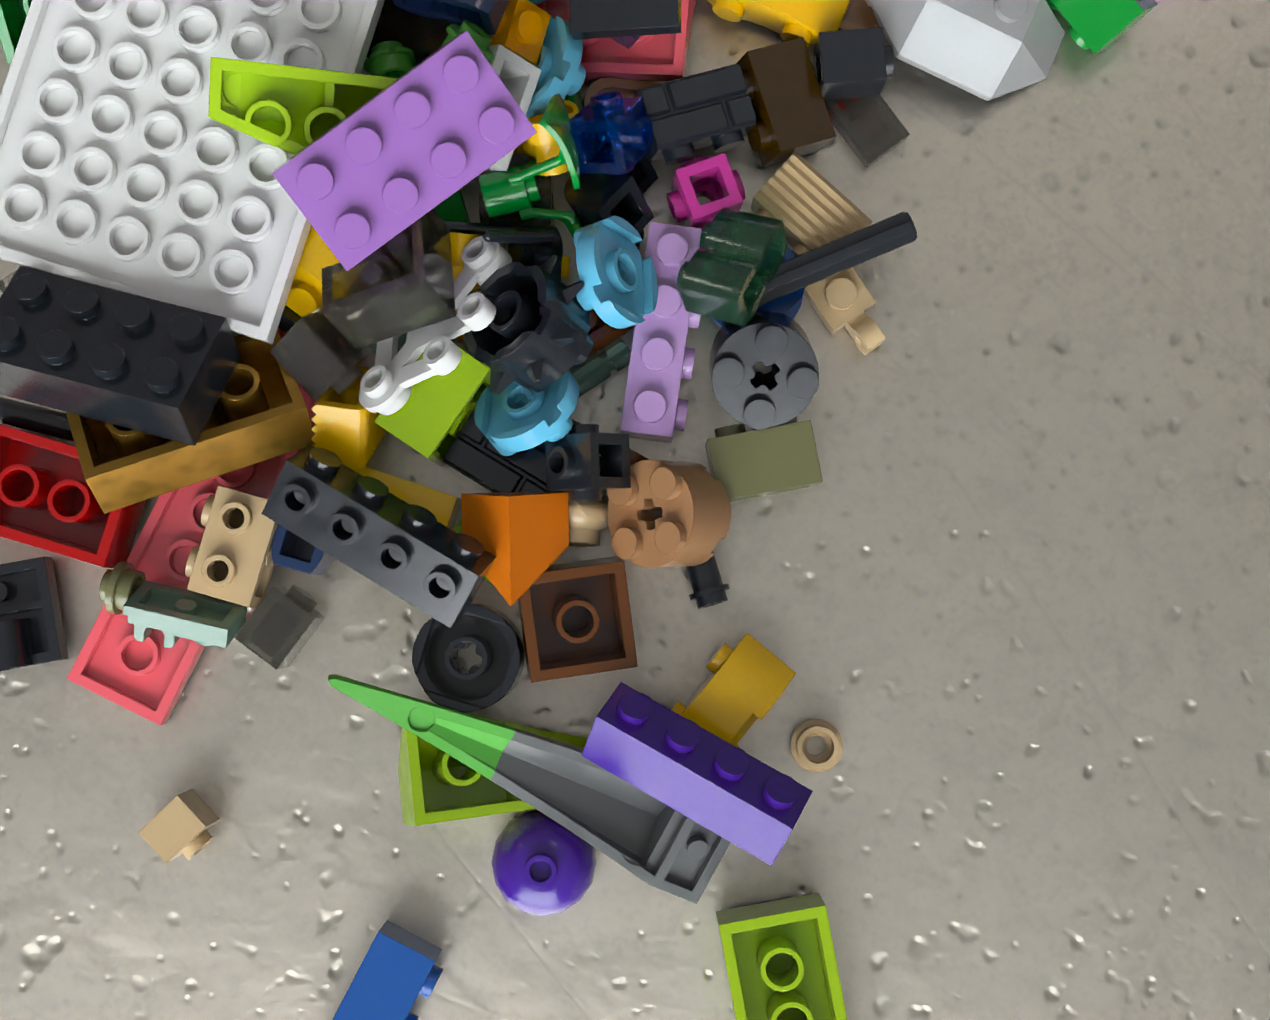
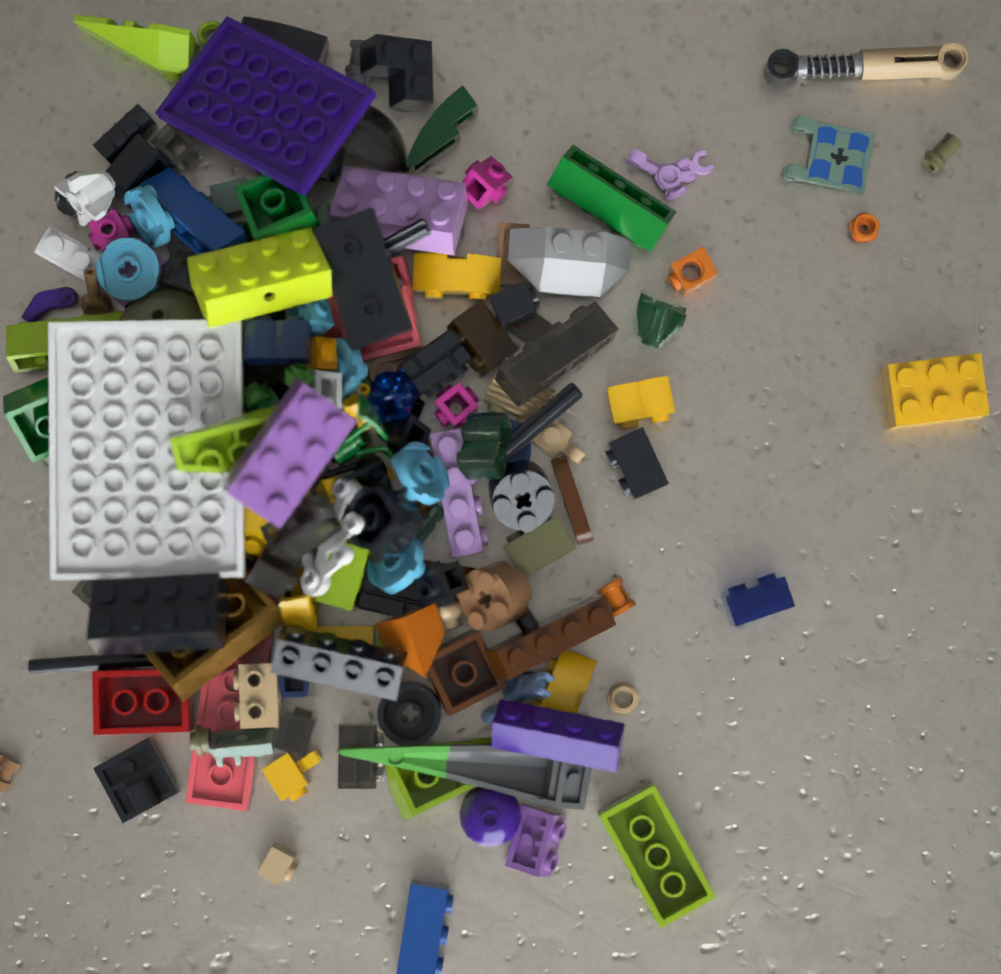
camera: 20 degrees left, 0 degrees up
none -> yellow brick [261,749,323,802]
none -> clear smoke brick [338,723,384,789]
none -> light blue piece [481,669,555,725]
none -> reddish brown brick [484,596,616,680]
none -> clear smoke brick [495,301,619,408]
none -> medium lavender bracket [505,805,566,877]
none -> reddish brown beam [550,455,594,545]
none -> orange bush [597,577,636,617]
none -> black brick [605,427,669,501]
none -> yellow brick [606,375,675,430]
none -> clear green brick [637,293,687,348]
none -> orange brick [667,246,718,296]
none -> clear blue brick [721,573,795,627]

